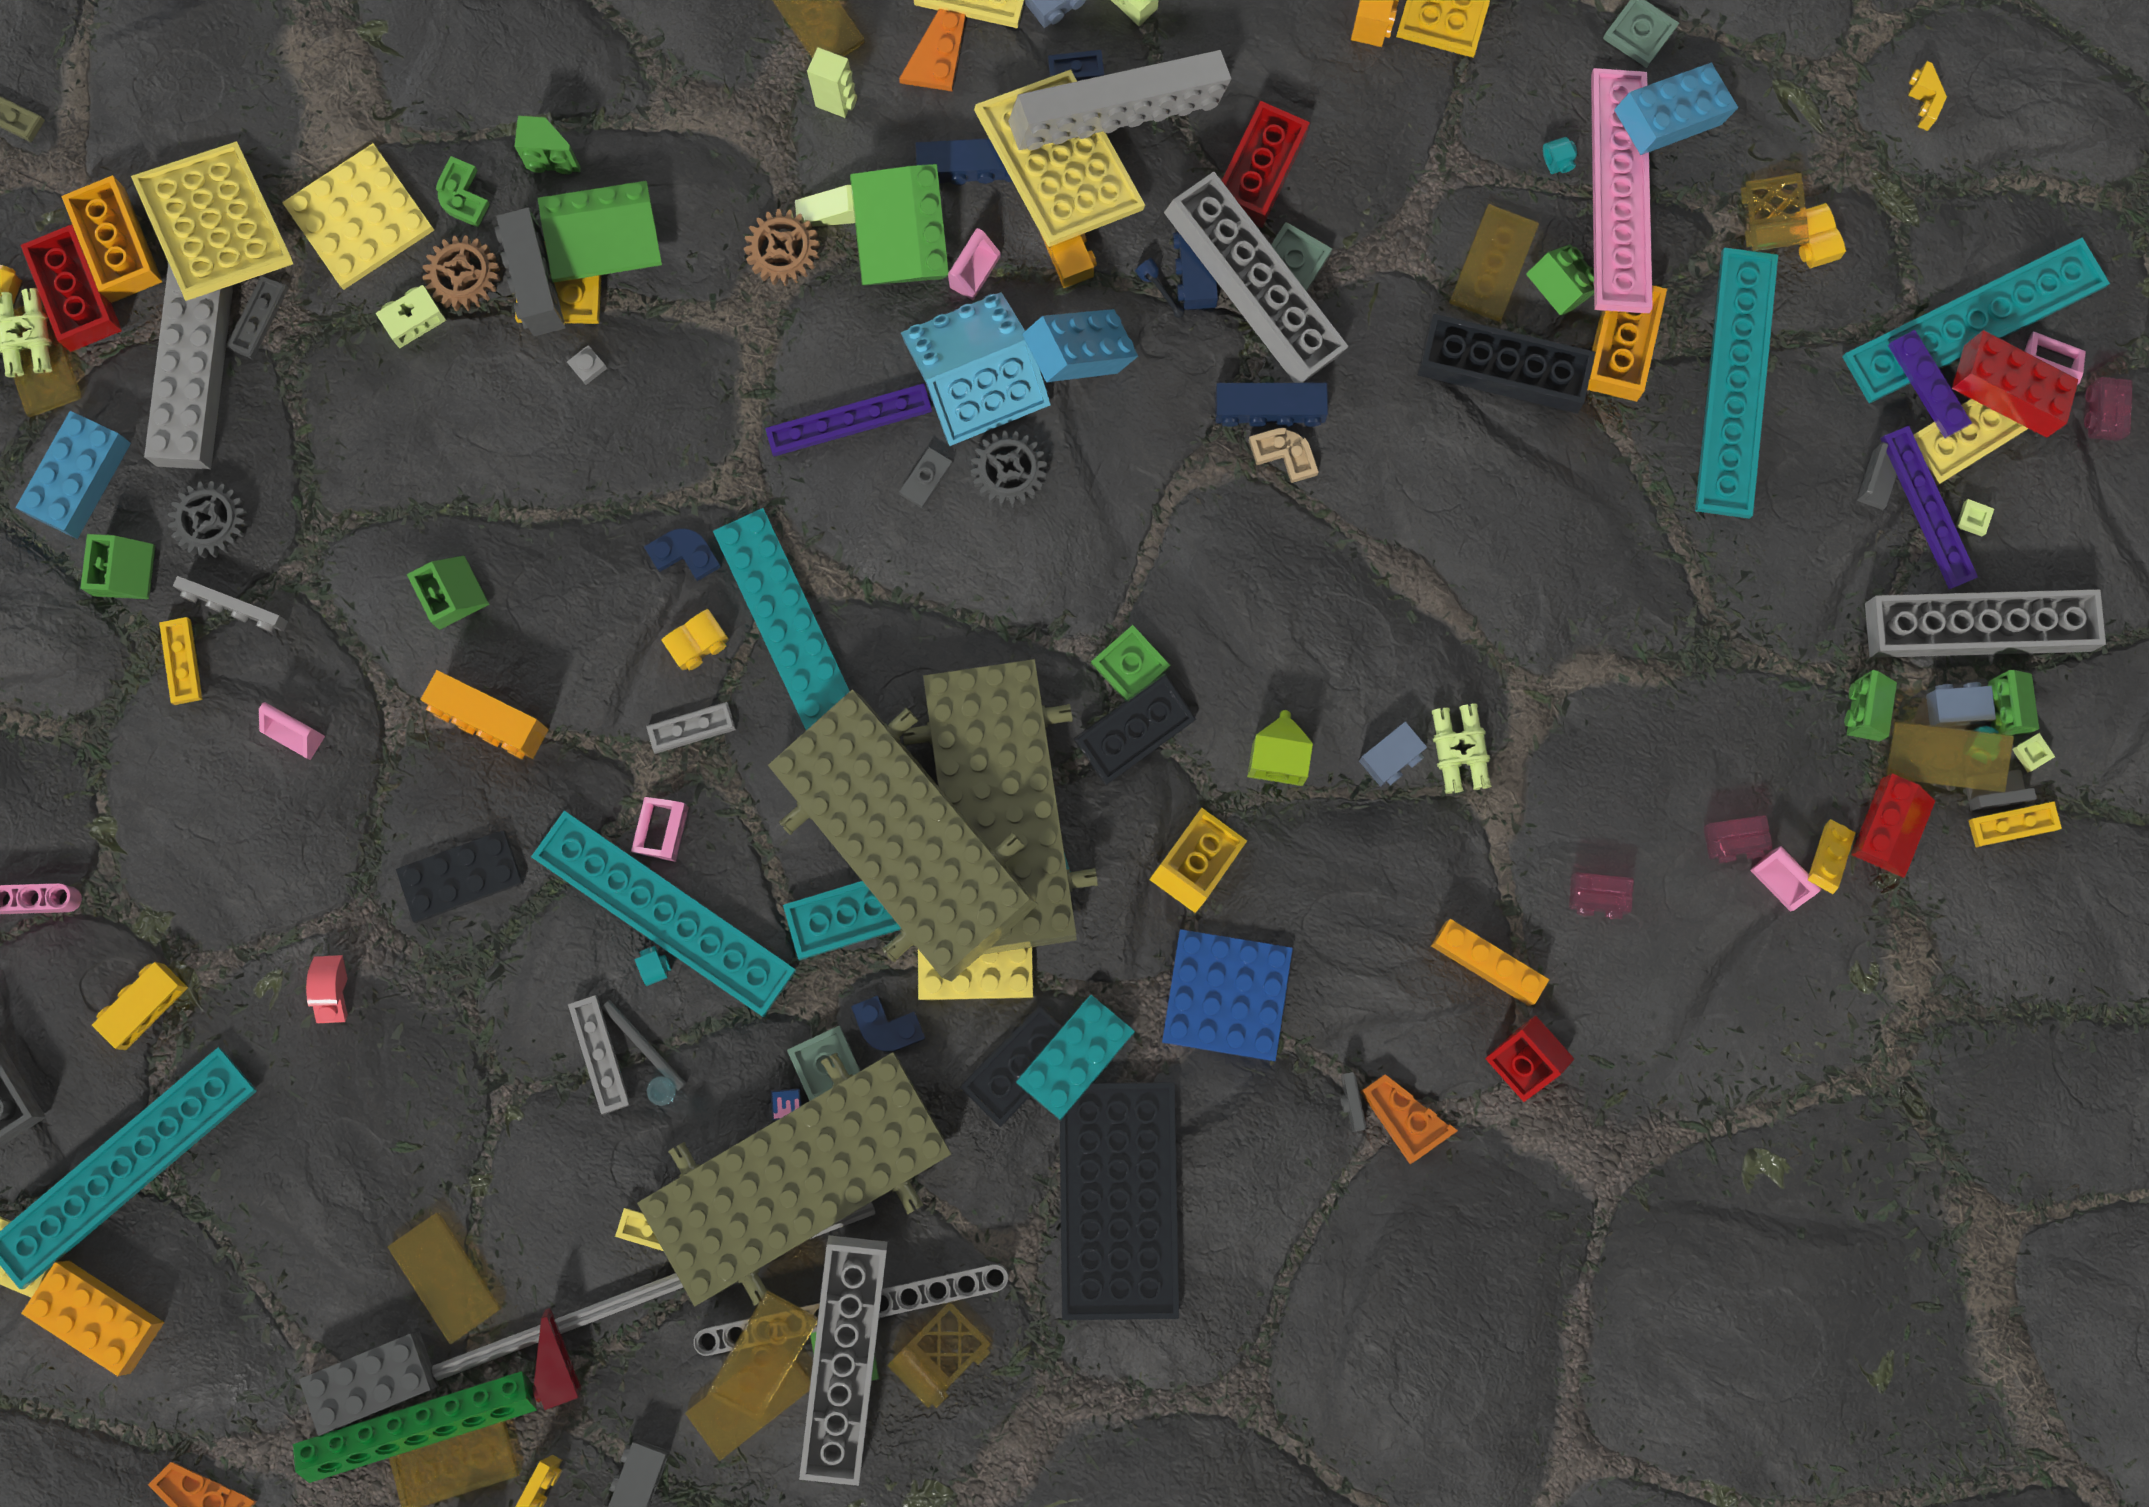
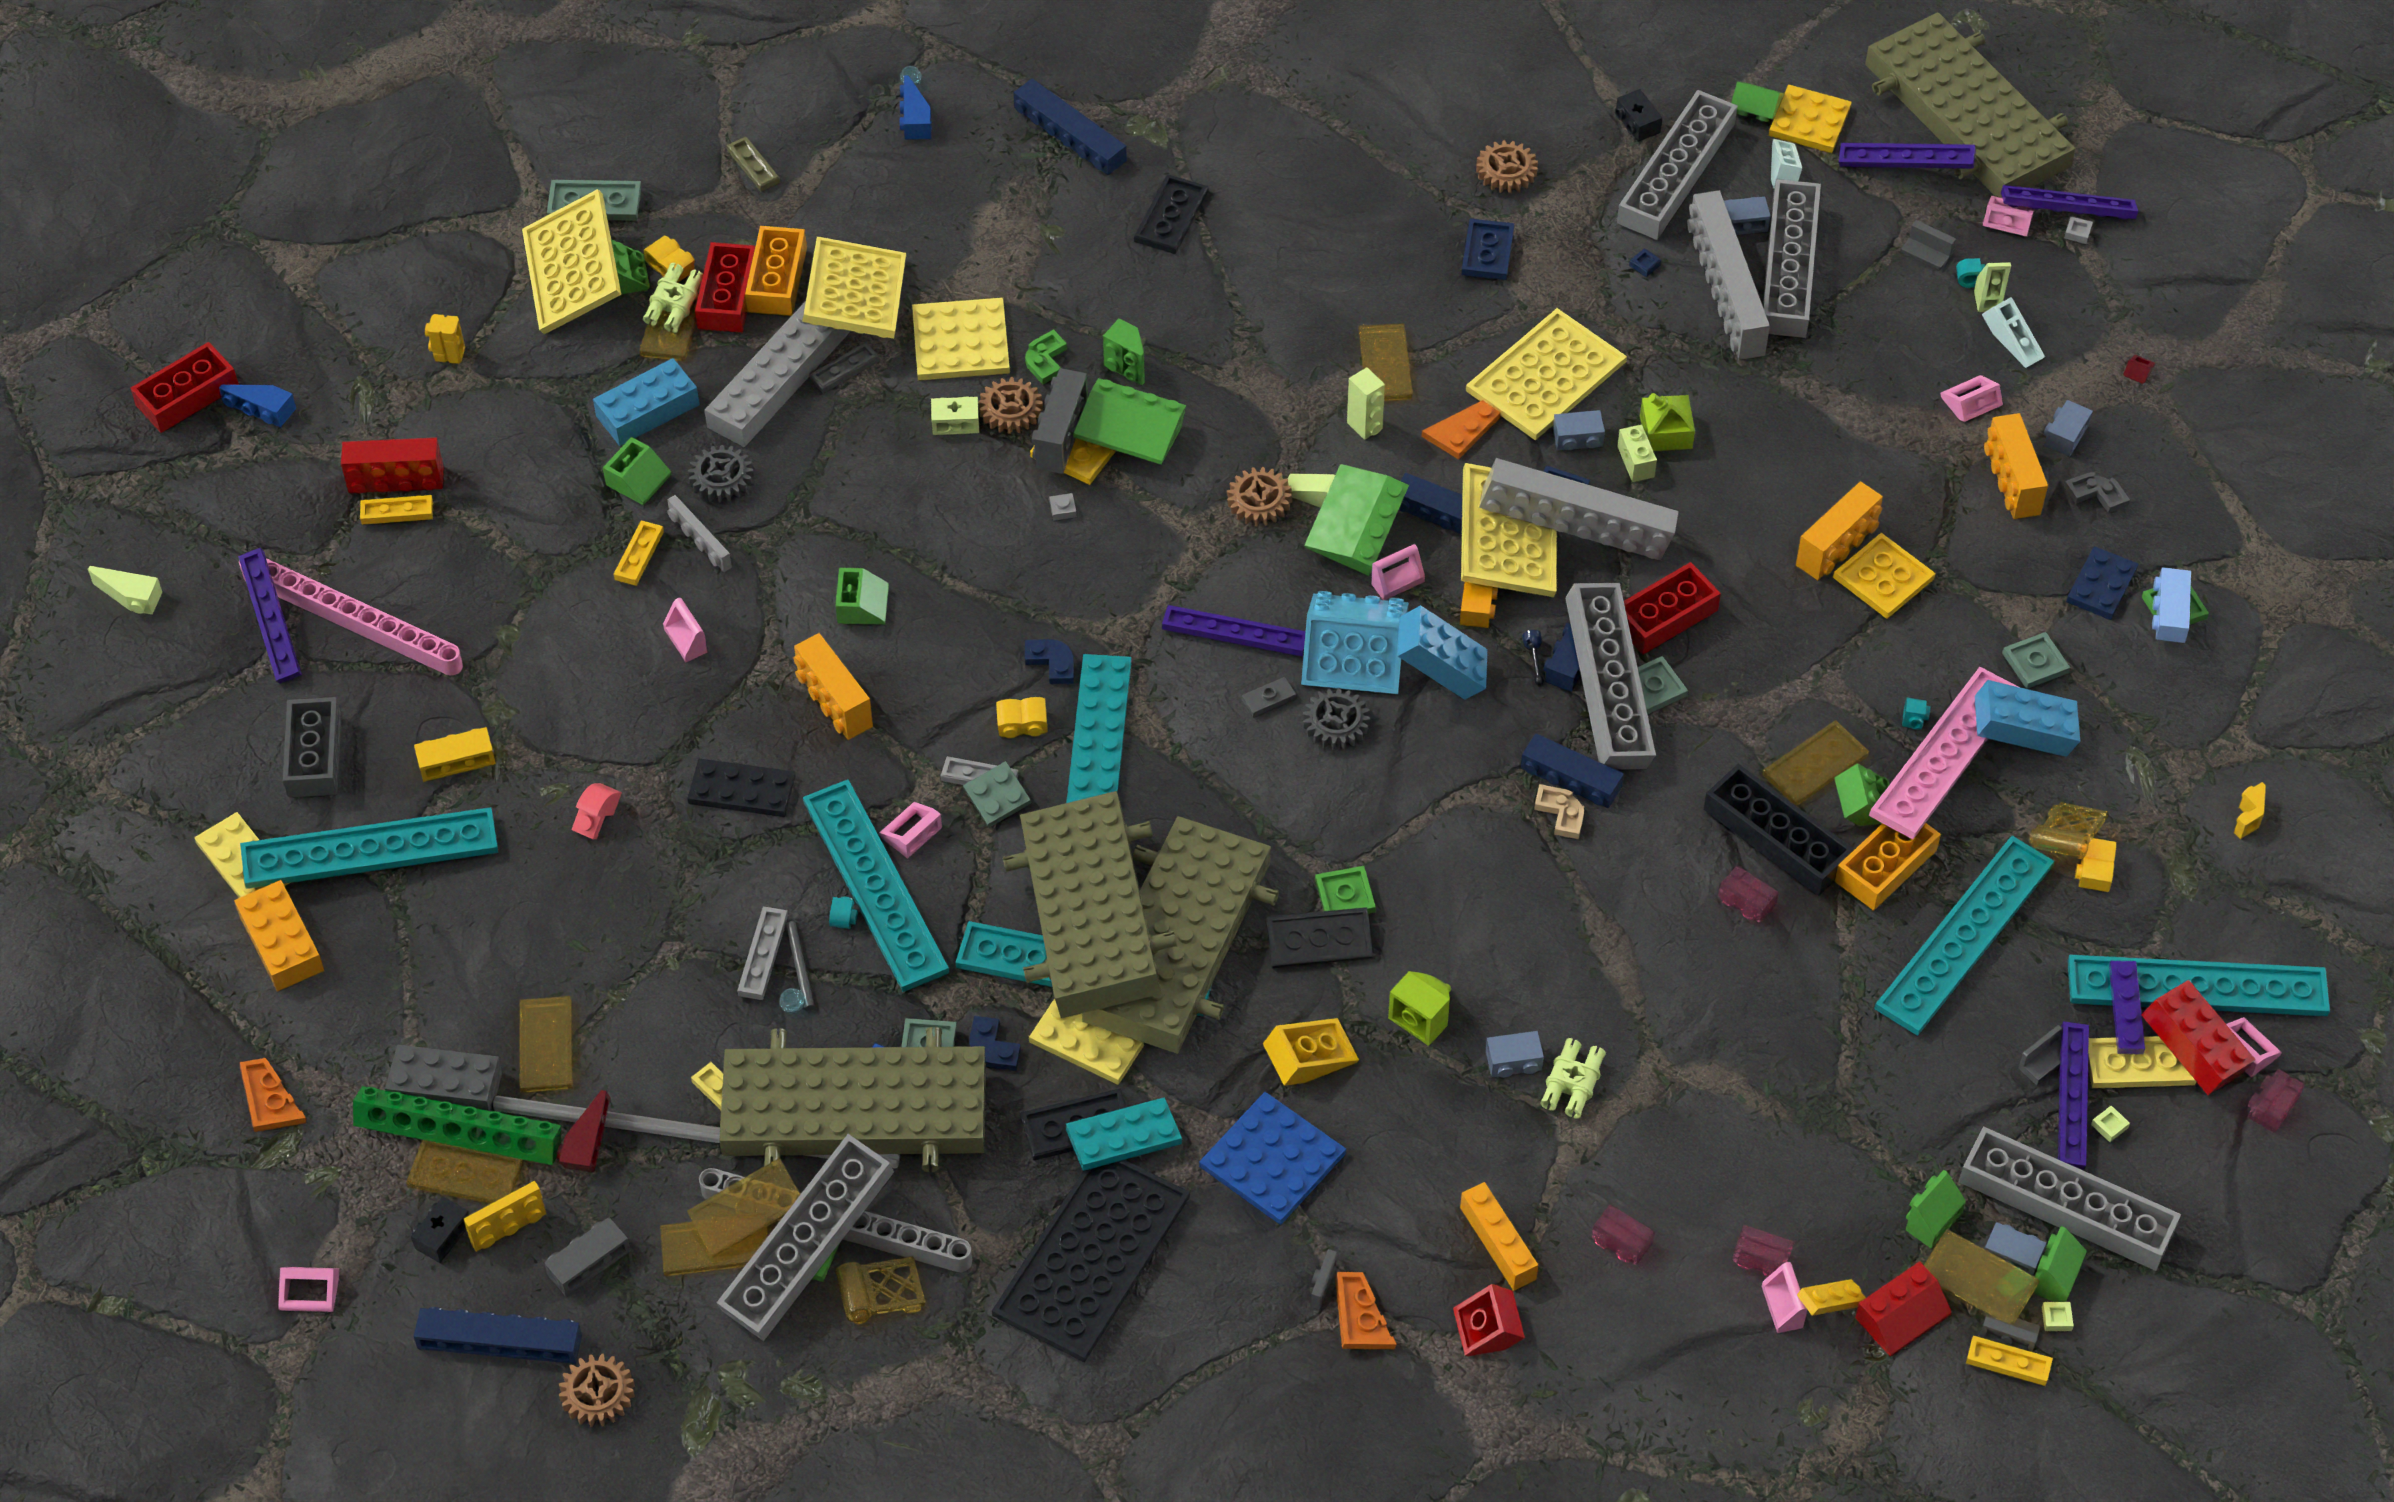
camera: 30 degrees right, 25 degrees down
none -> sand green plate [963,761,1031,828]
none -> clear pink brick [1718,866,1779,923]

